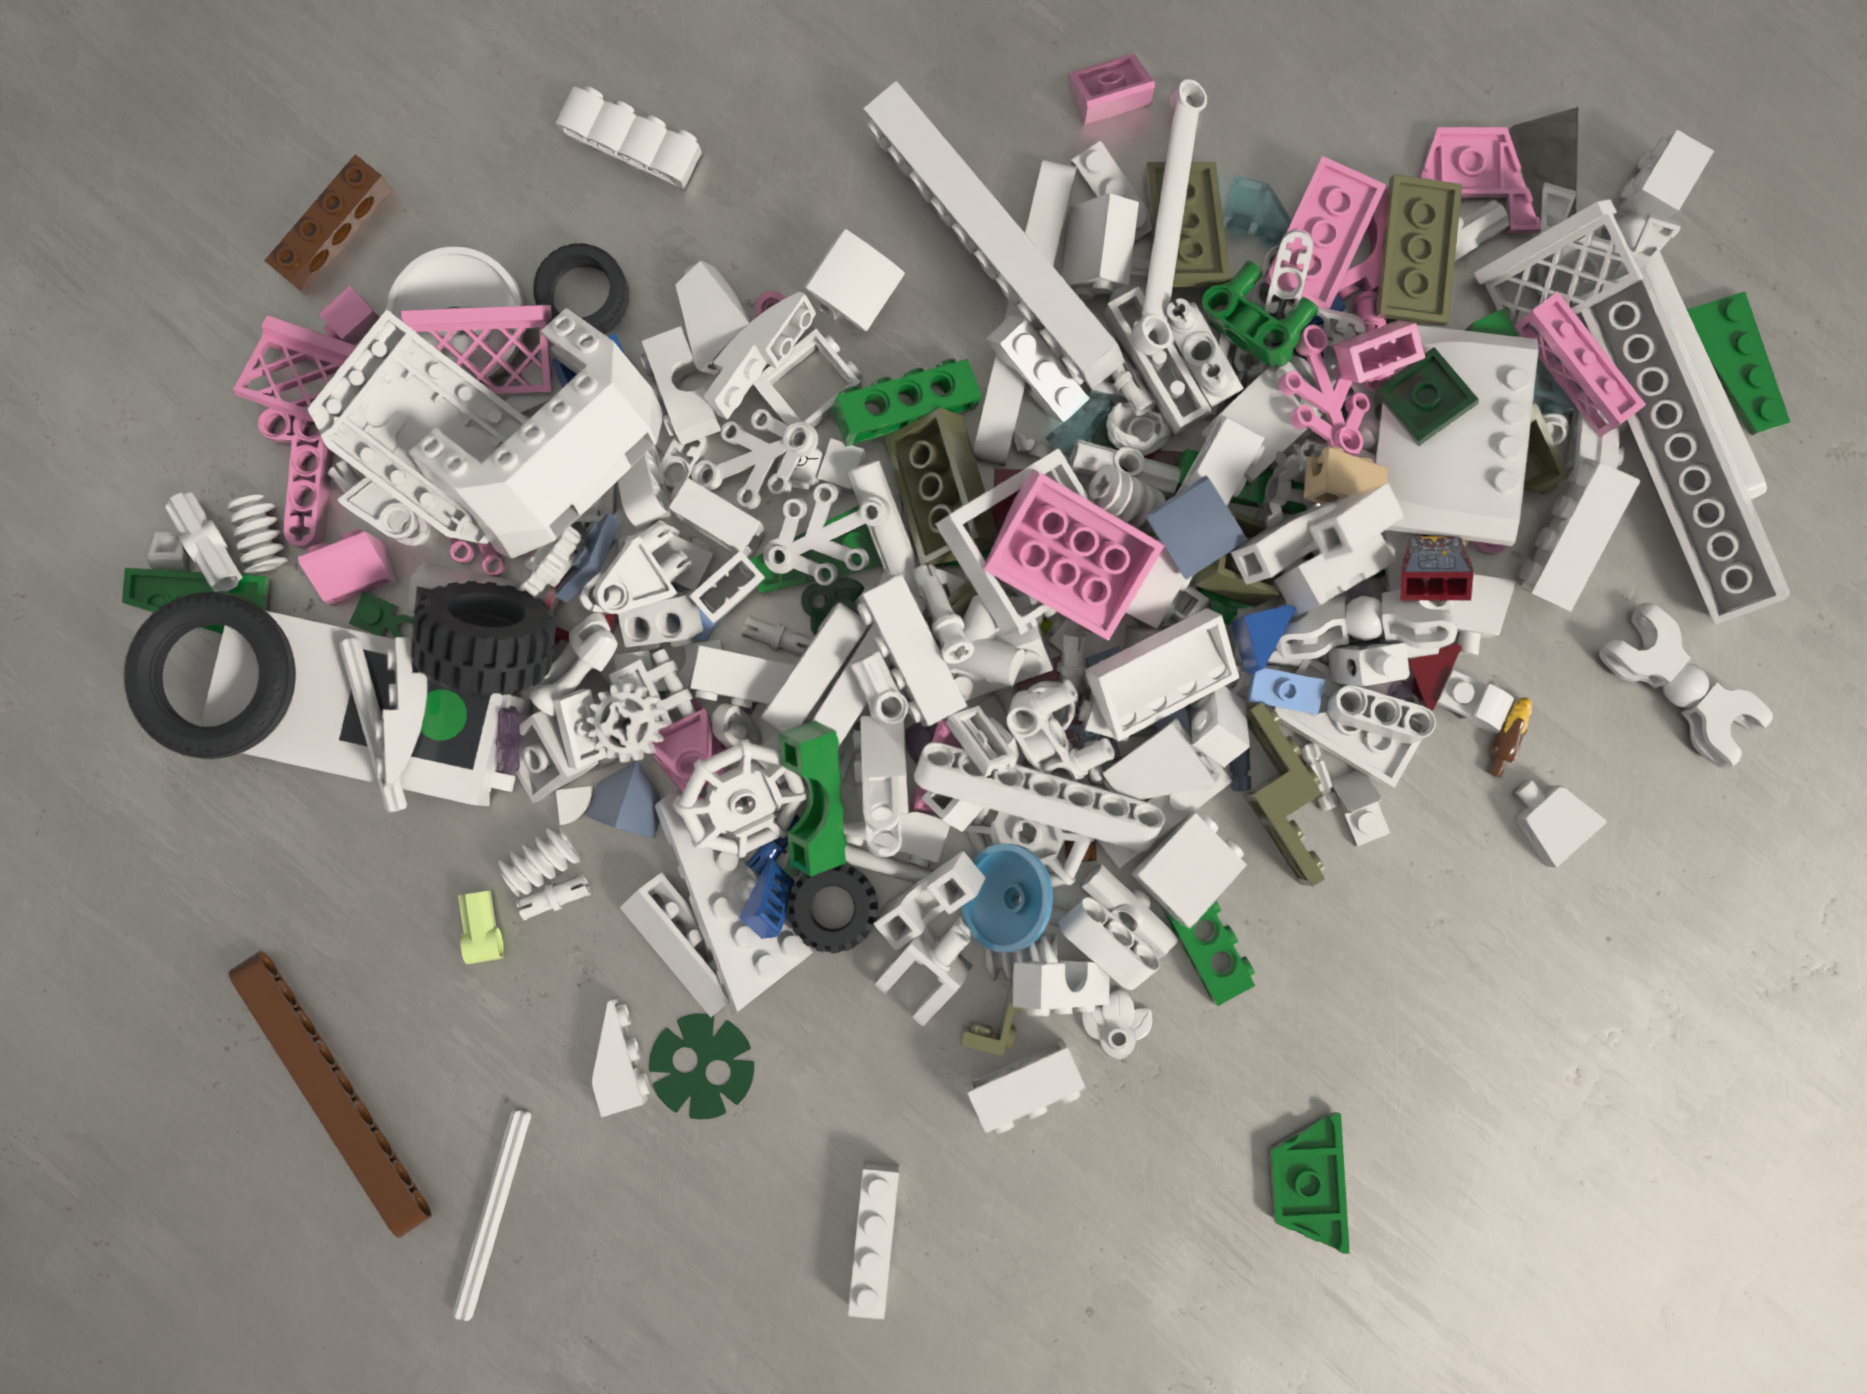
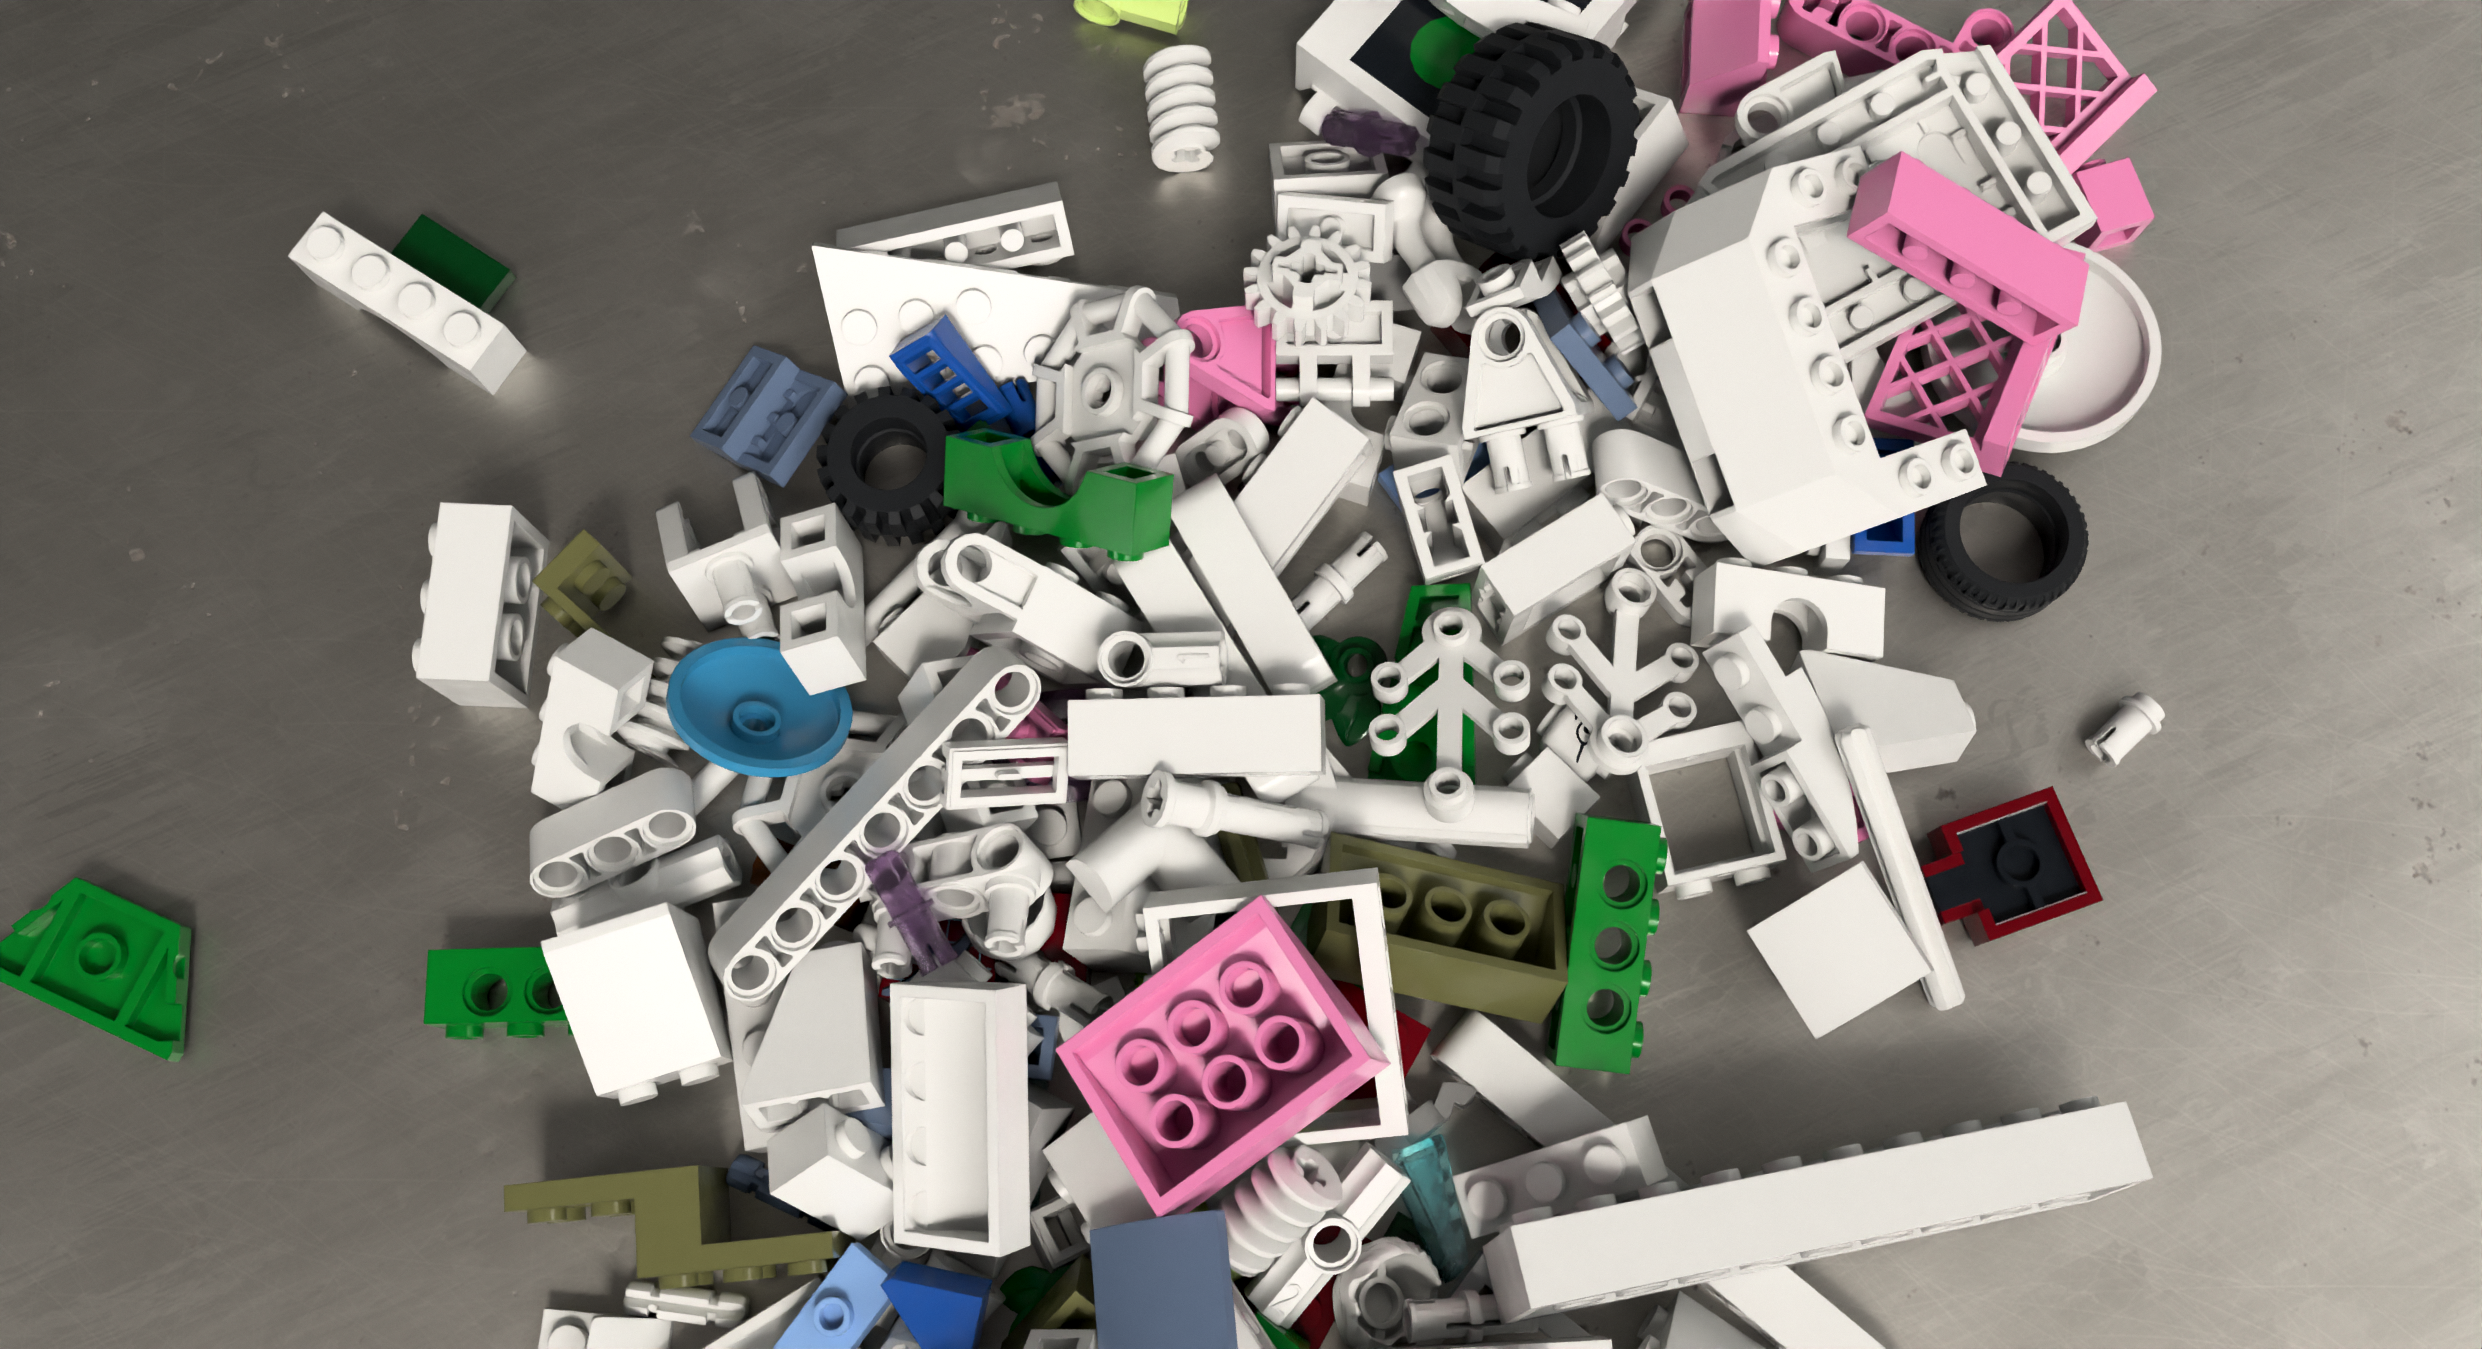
camera: 120 degrees right, 10 degrees down
reddish brown brick [264,154,393,294] -> none
green plate [349,592,414,638] -> none
white pin [516,874,591,921] -> none
white brick [555,86,702,189] -> none
white tile [556,786,593,825] -> none
sand blue slope [587,761,661,839] -> none
white slope [591,998,651,1117] -> none
dark green piece [649,1014,754,1120] -> none
white plate [1081,987,1152,1059] -> none
none -> dark green tile [390,214,517,314]
none -> sand blue slope [690,345,848,488]
none -> clear purple axle [865,849,959,977]
none -> white slope [1466,256,1563,319]
none -> white axle [1834,723,1965,1011]
none -> bright pink brick [1846,151,2089,346]
none -> piece [1920,786,2103,947]
none -> white pin [2085,692,2165,768]

